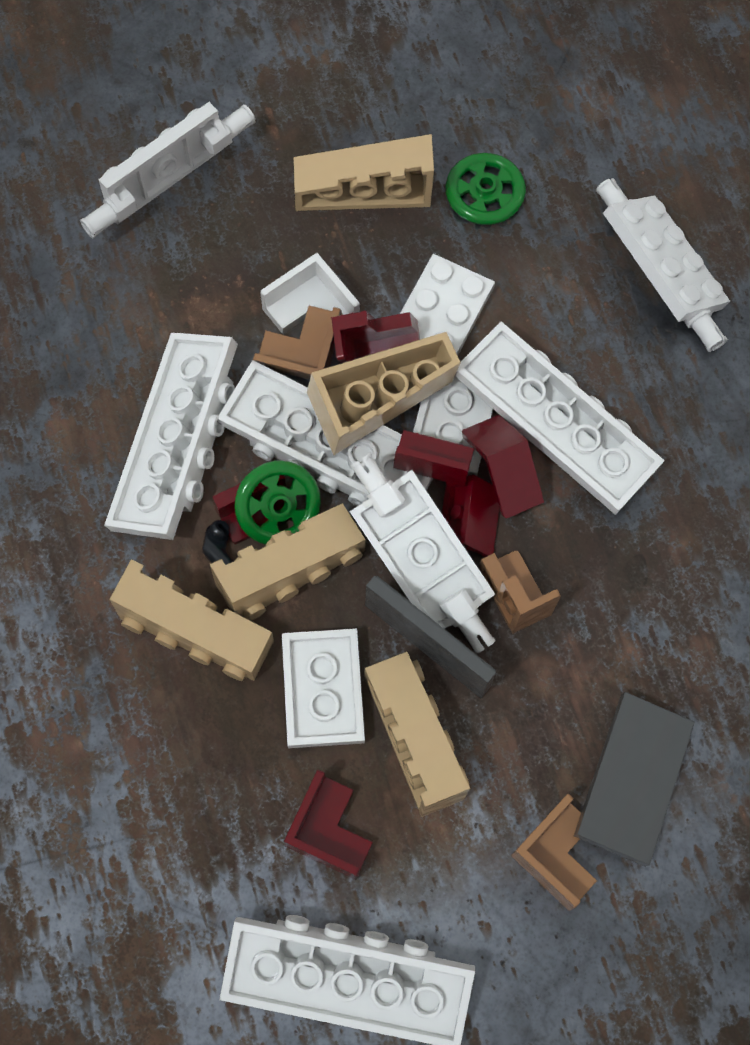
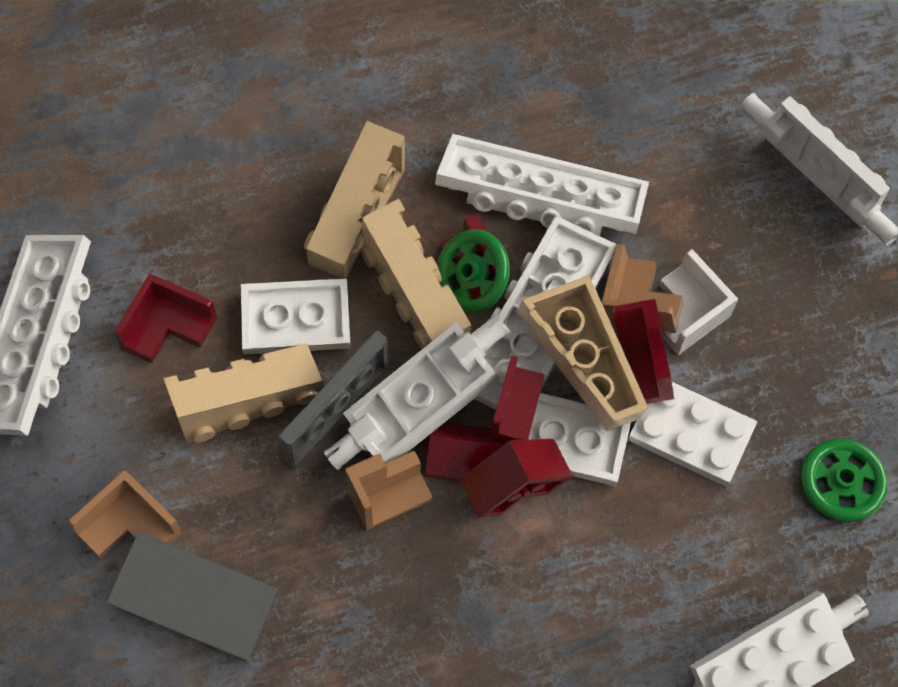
camera: 90 degrees right, 5 degrees down
black arm [202,520,234,565] -> none
tan wedge [294,134,434,211] -> none
white plate [455,321,665,515] -> none

